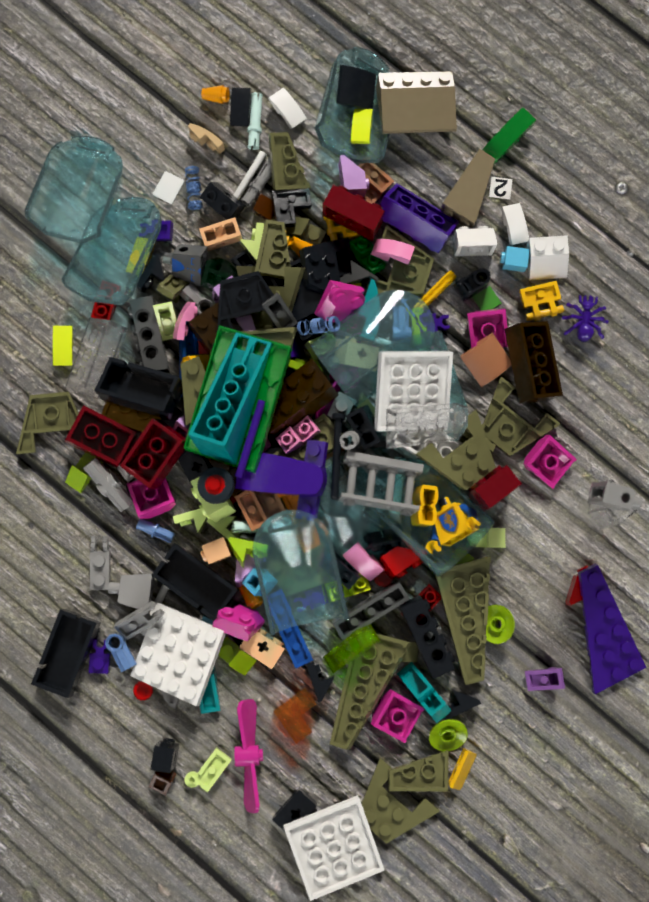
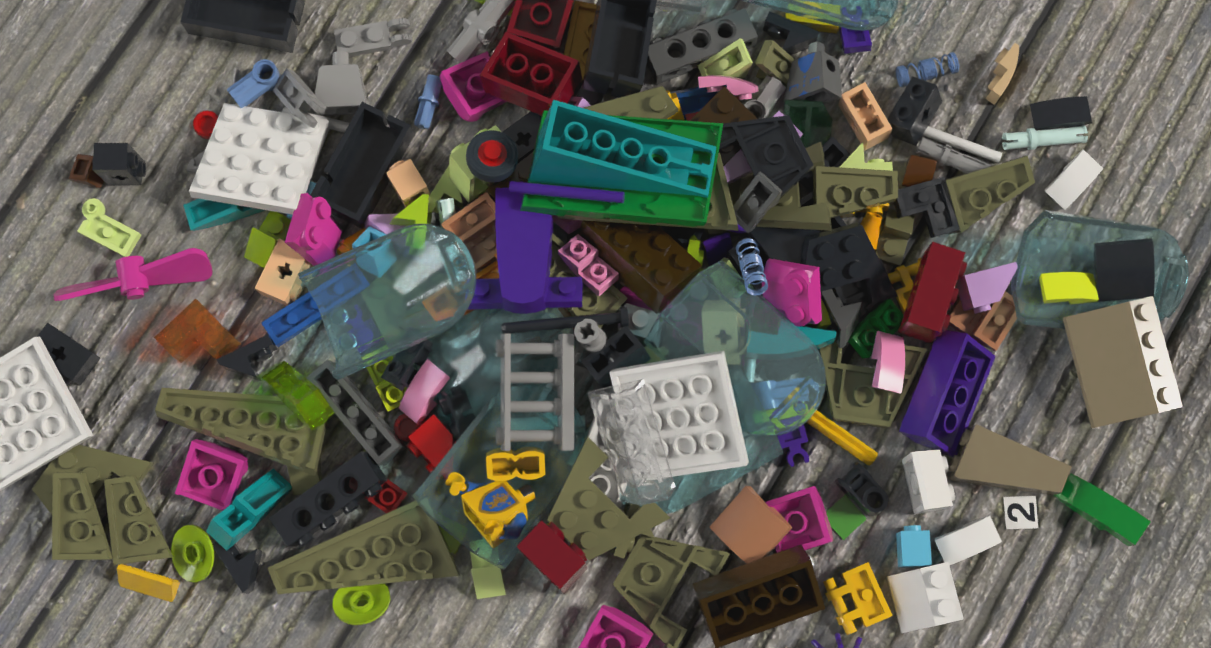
camera: 80 degrees right, 5 degrees down
dark purple plate [89,639,111,674] -> none
white sticker [152,171,185,205] -> none
yellowish green slope [173,509,208,534] -> none
light orange cone [201,85,230,104] -> none
none -> olive wing [52,472,113,560]

